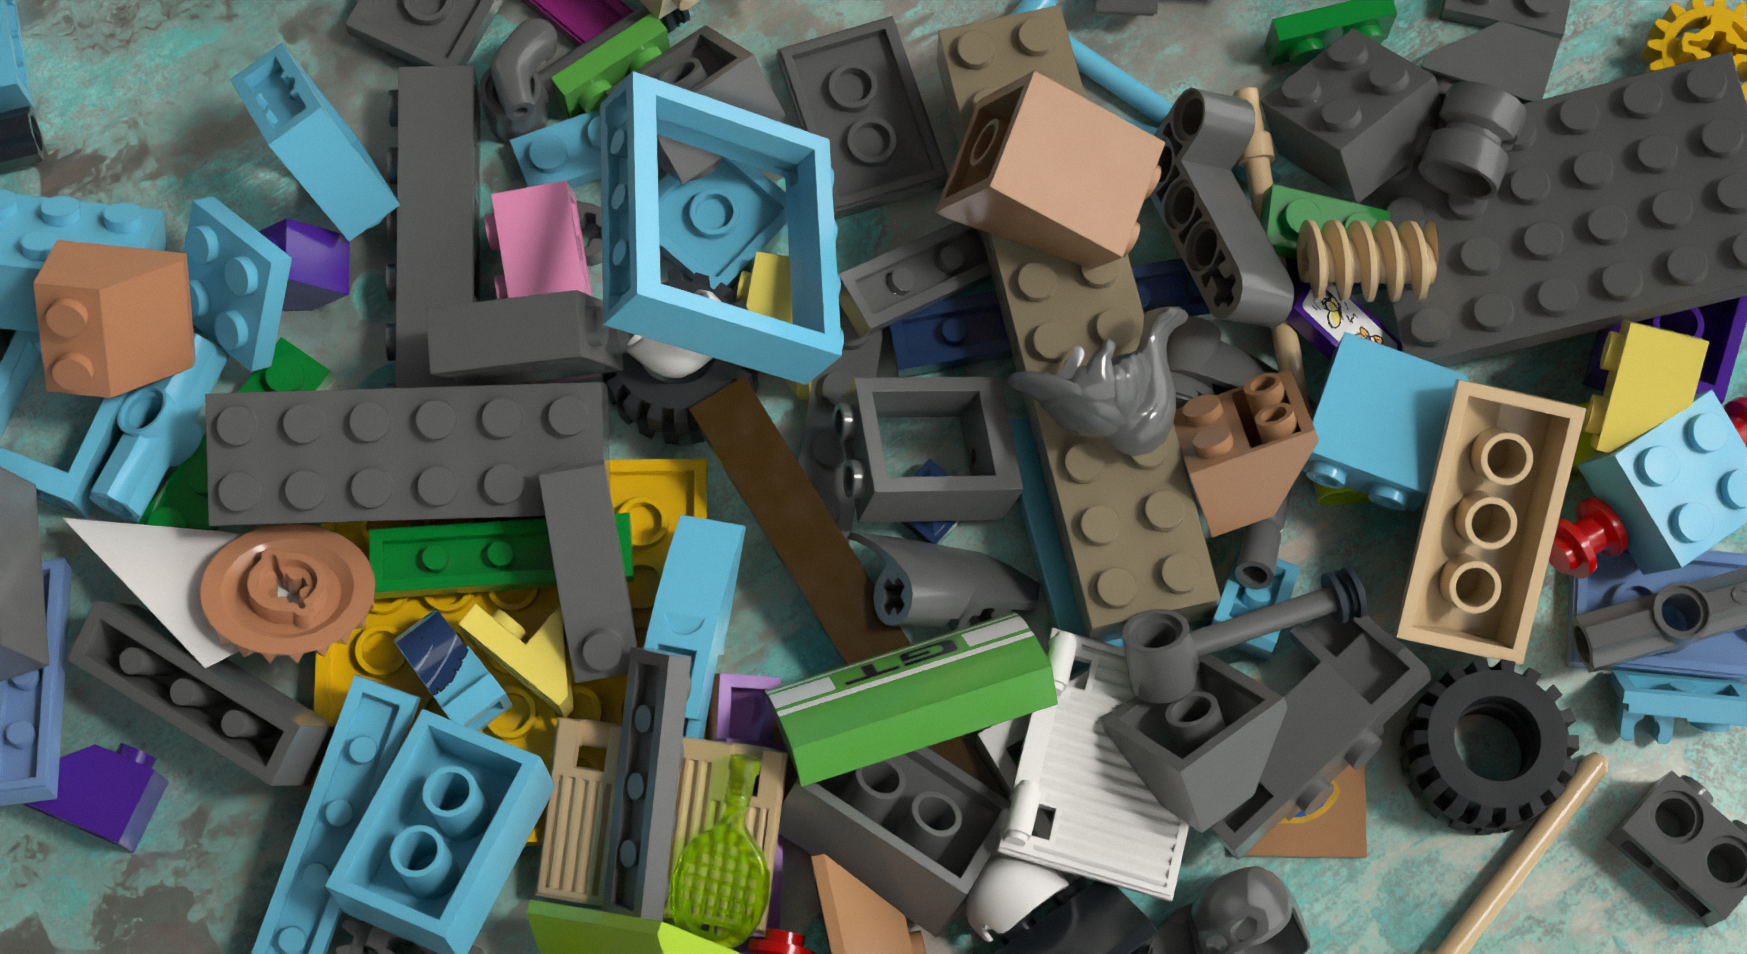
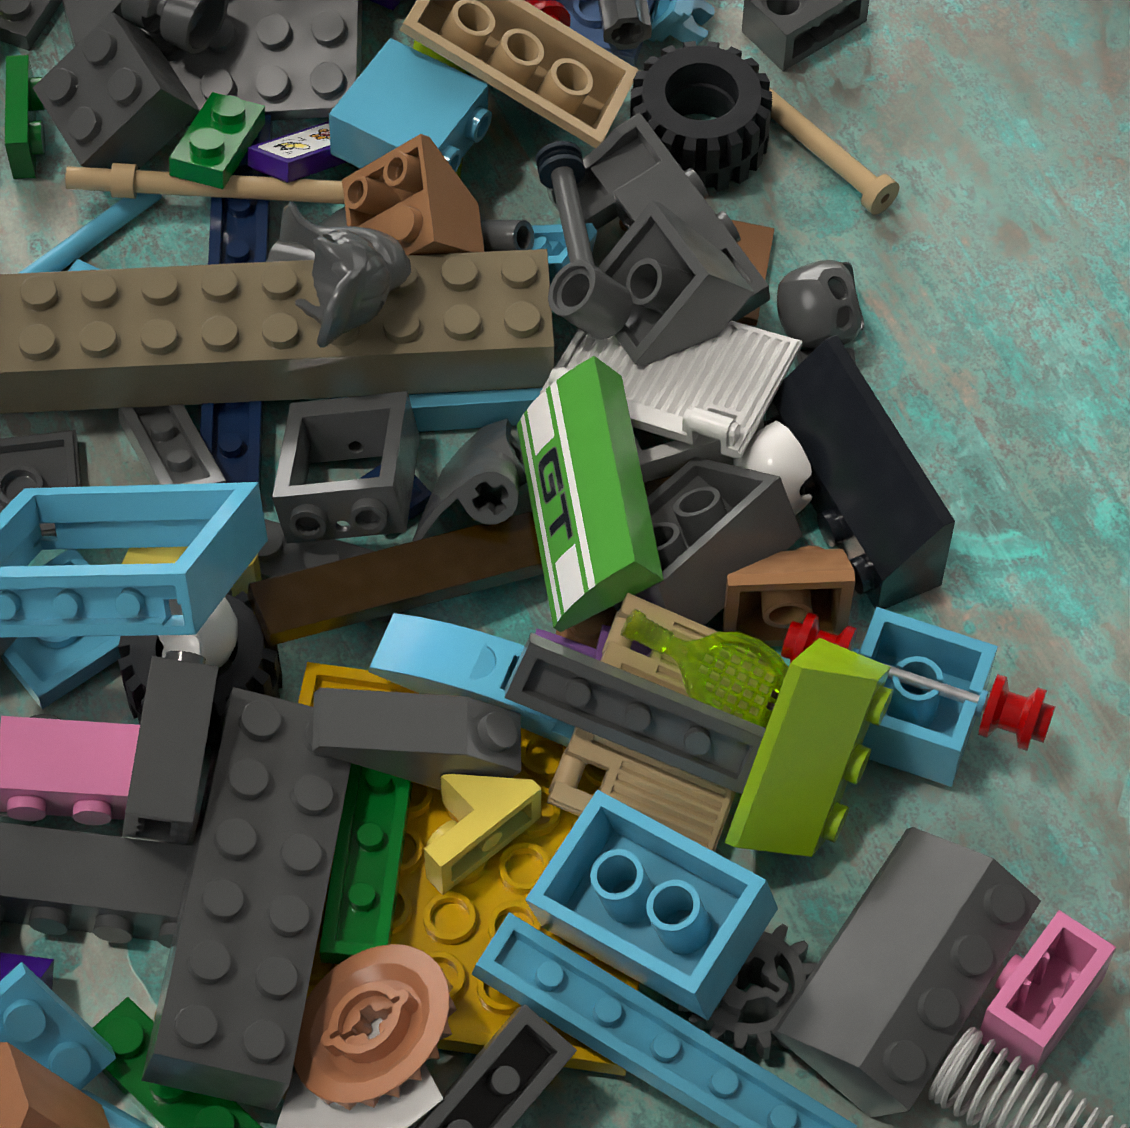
camera: 80 degrees left, 15 degrees down
leg [393,609,513,732] -> none
slope [935,70,1165,269] -> none
dark grey beam [1150,88,1294,328] -> none
tan piece [1297,219,1439,302] -> none

